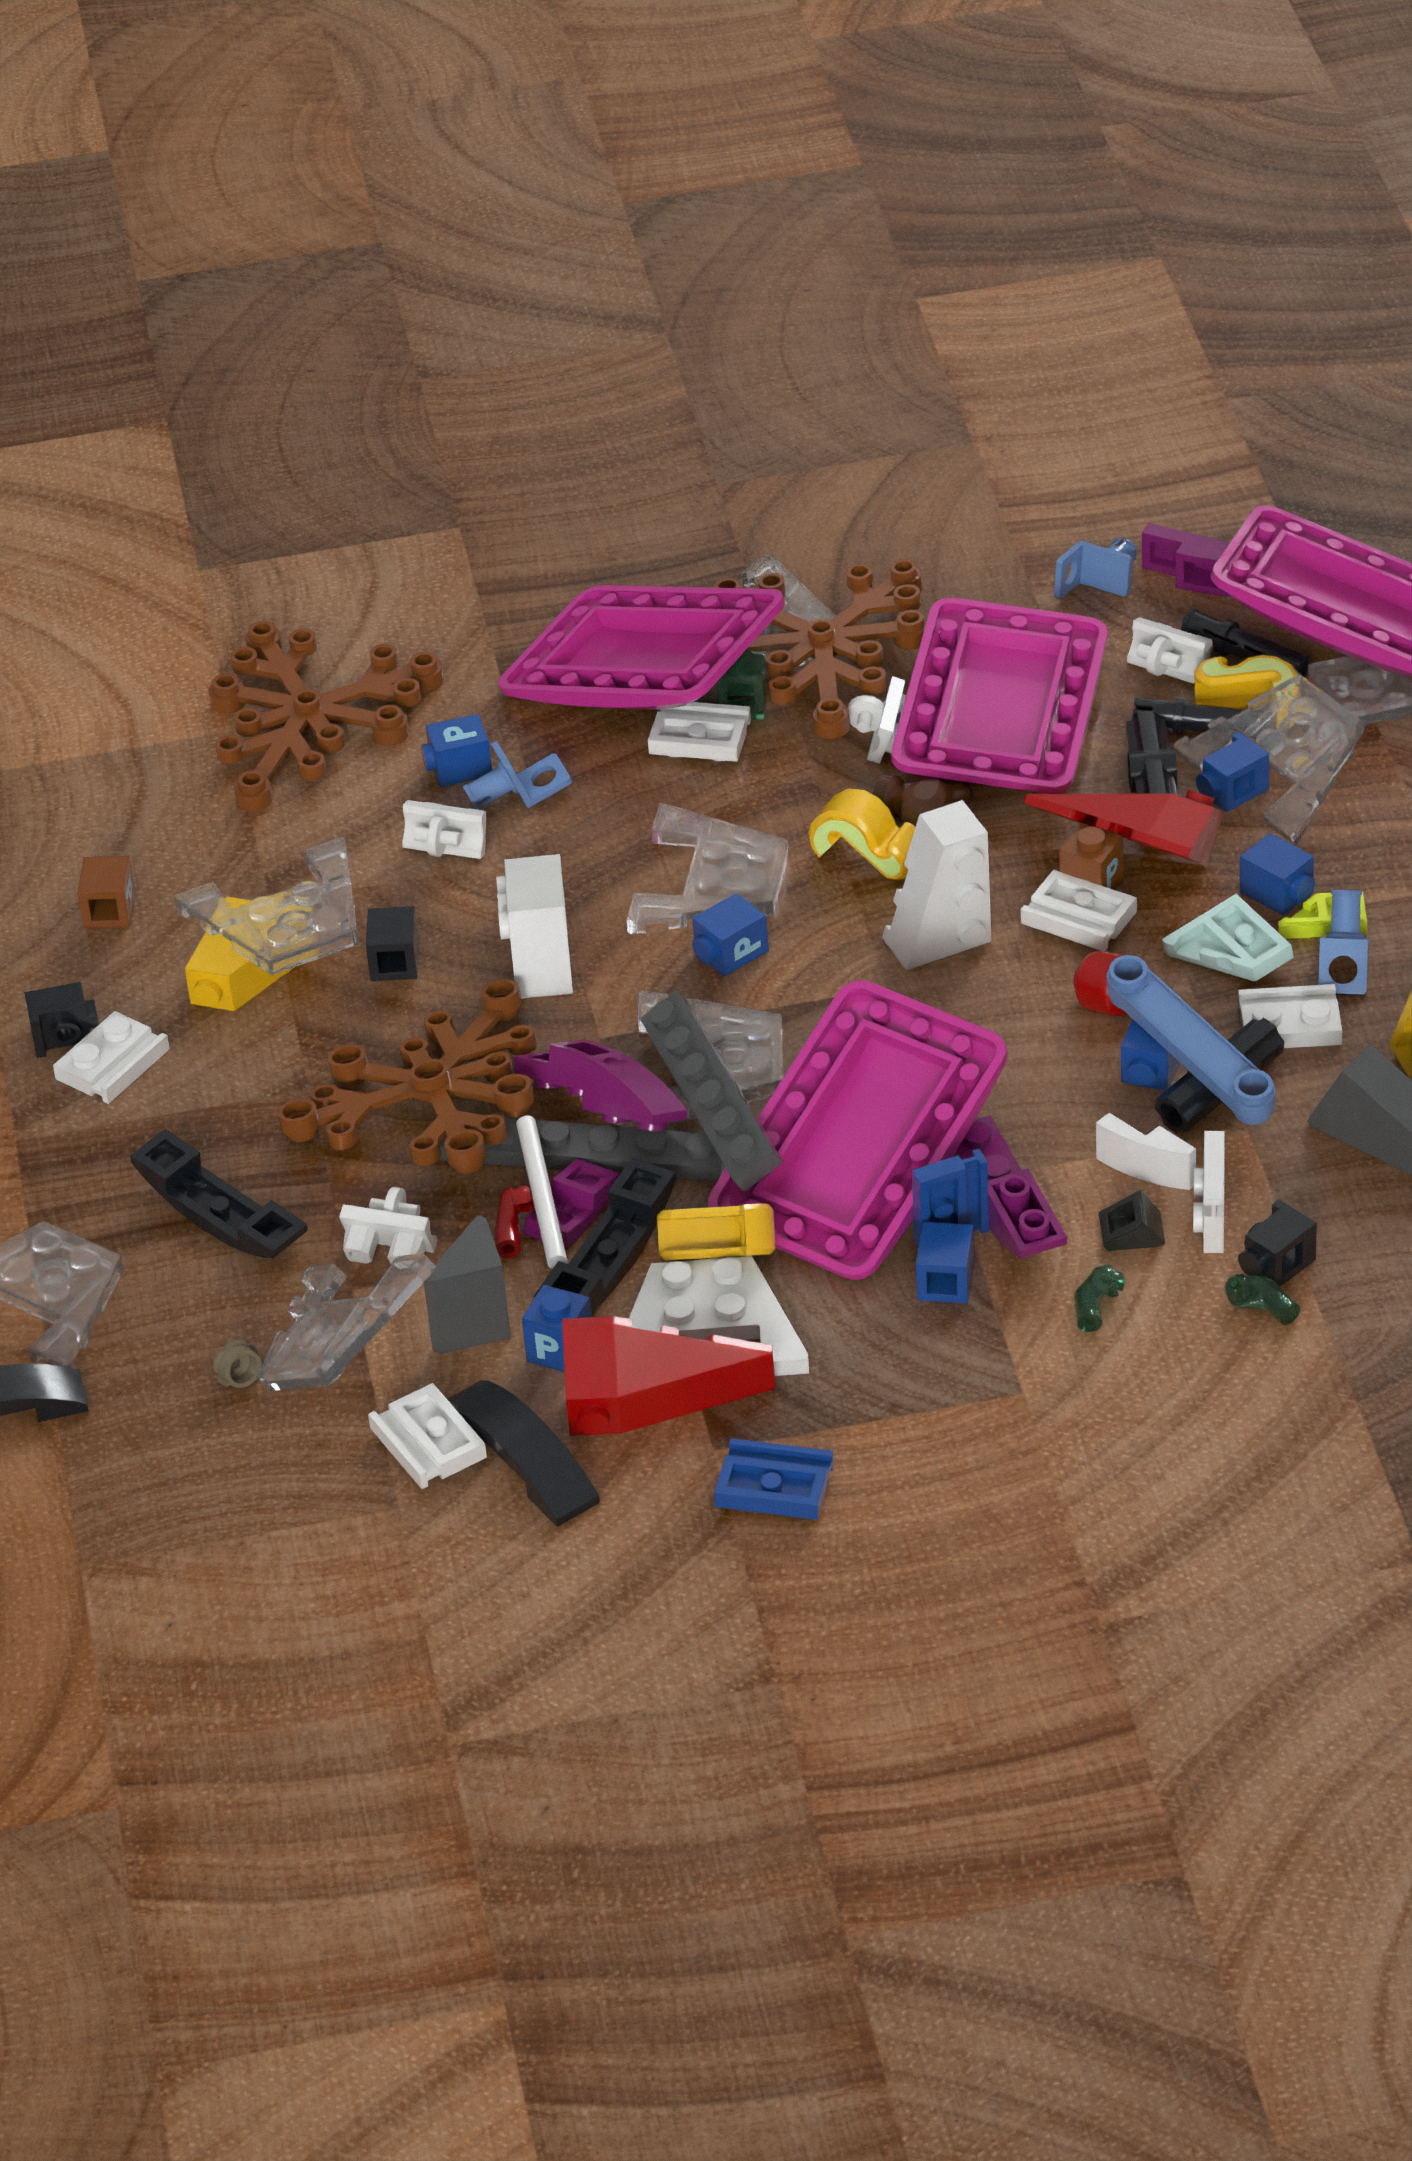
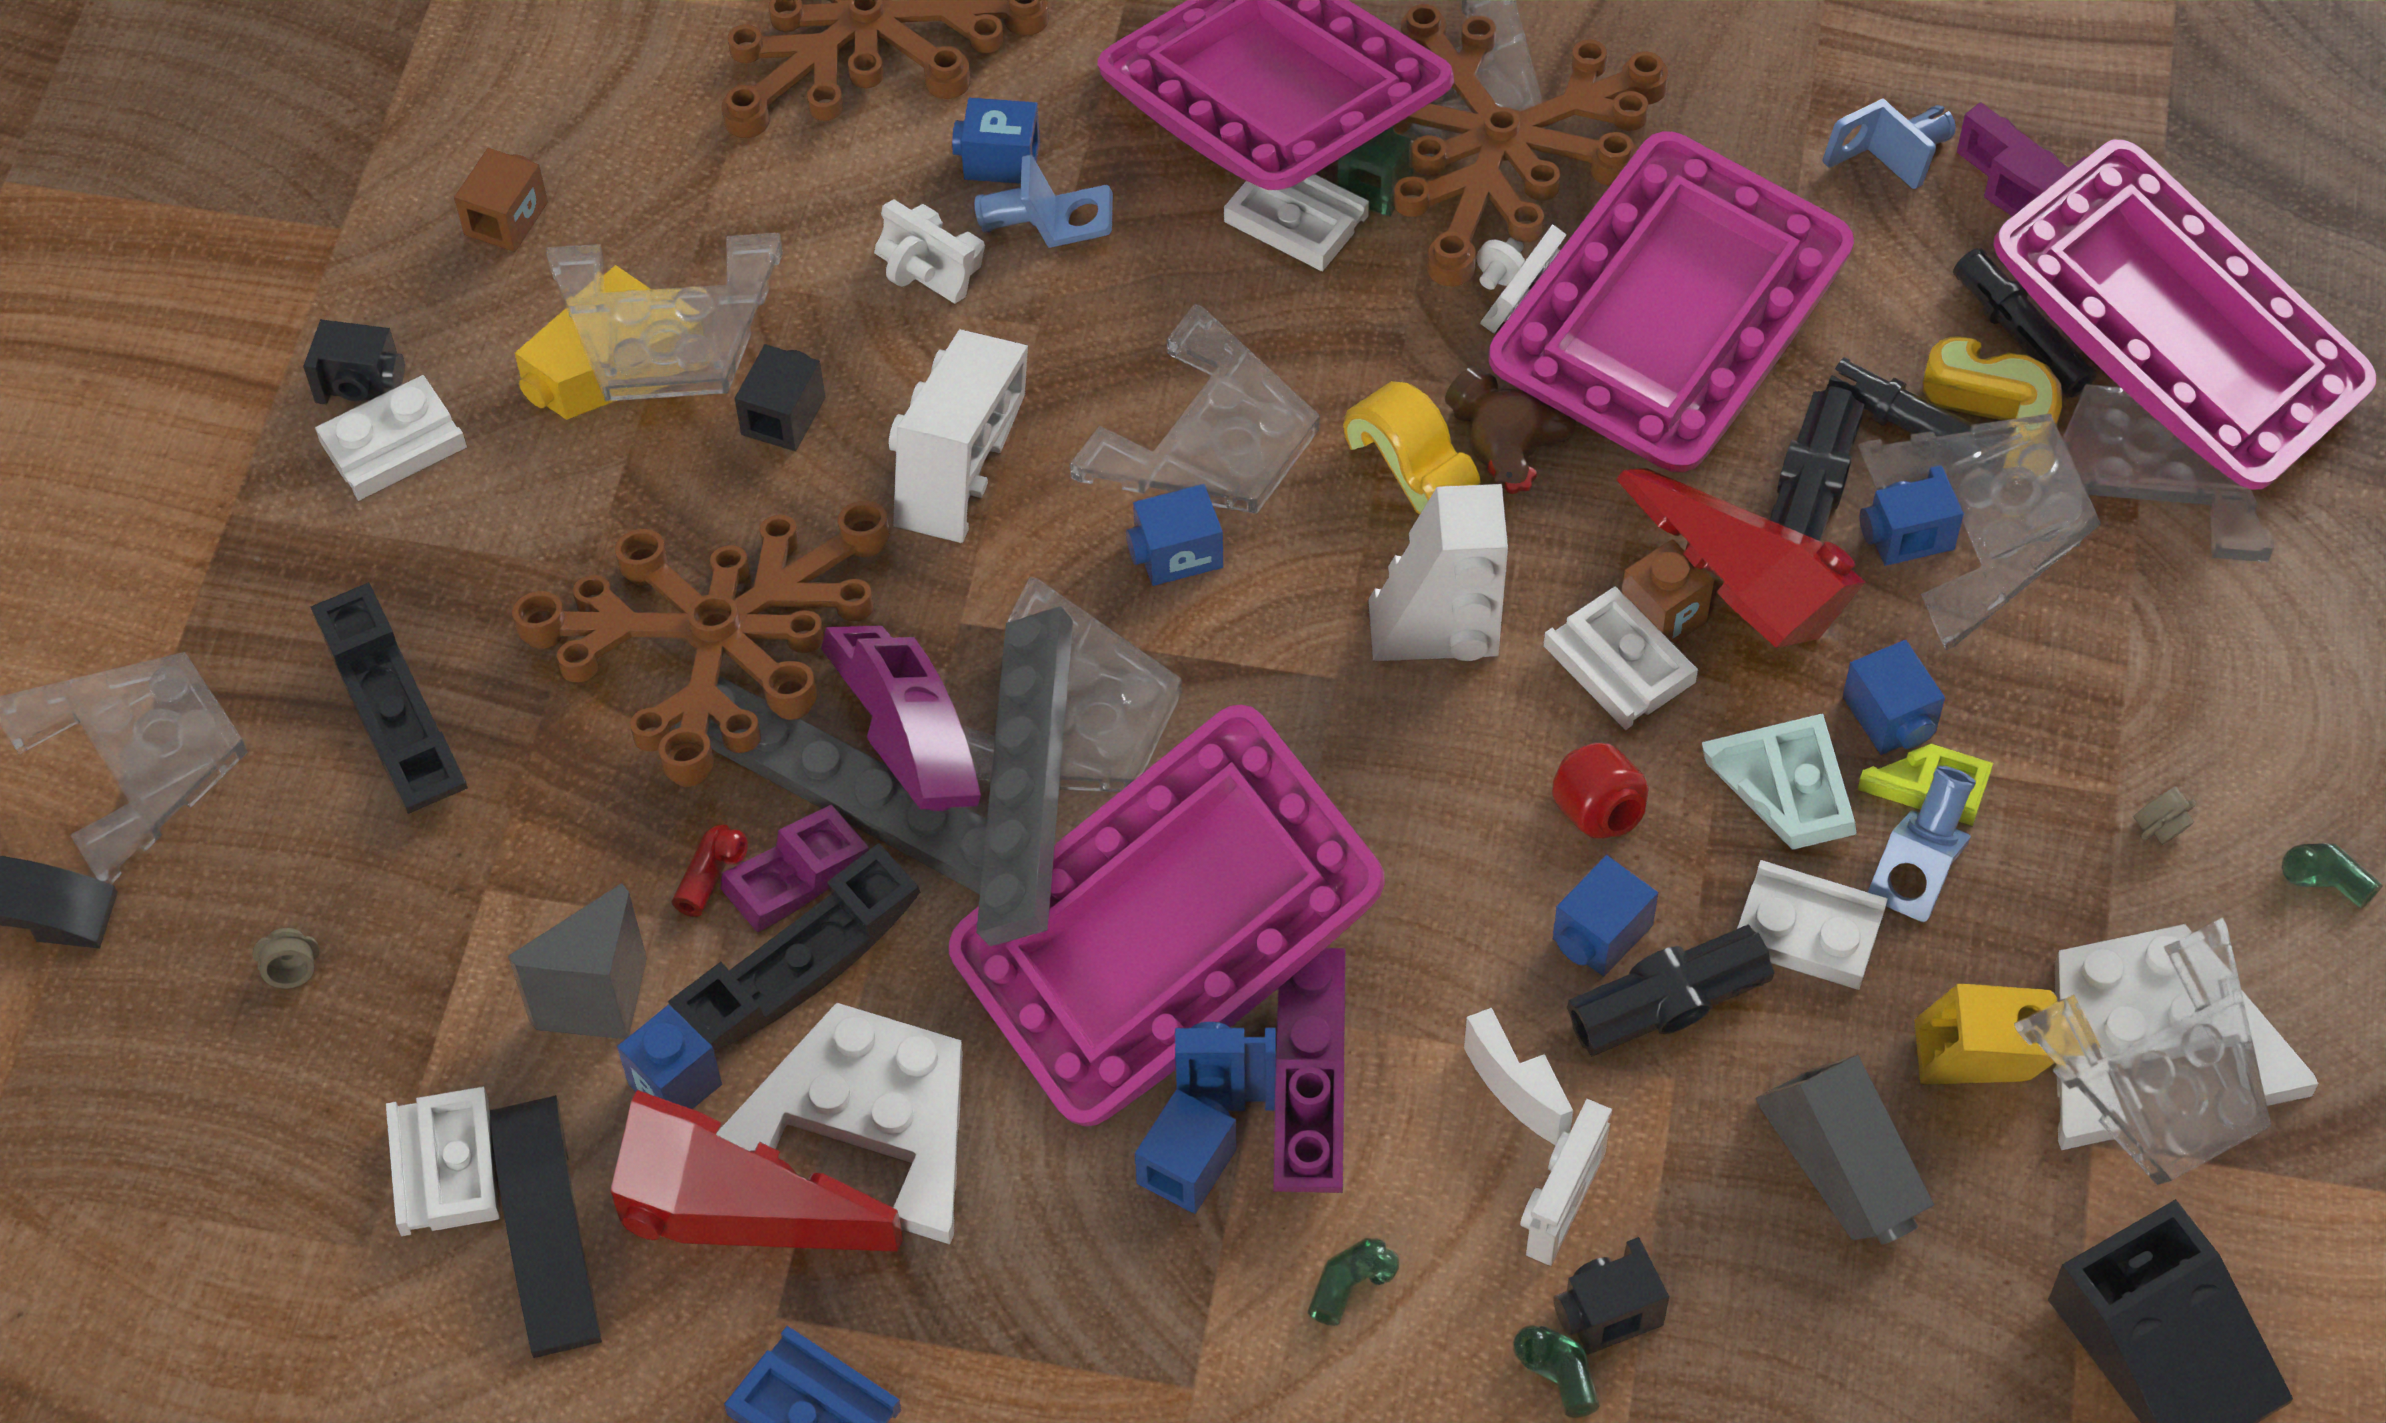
camera: 20 degrees right, 15 degrees up
clear wing [256,1253,436,1391] -> none
white hips [339,1187,438,1271] -> none
white bar [516,1116,567,1269] -> none
yellow animal [657,1204,776,1261] -> none
pearl dark grey slope [1098,1190,1165,1251] -> none
medium blue piece [1107,955,1276,1125] -> none
white hips [1127,617,1213,684] -> none

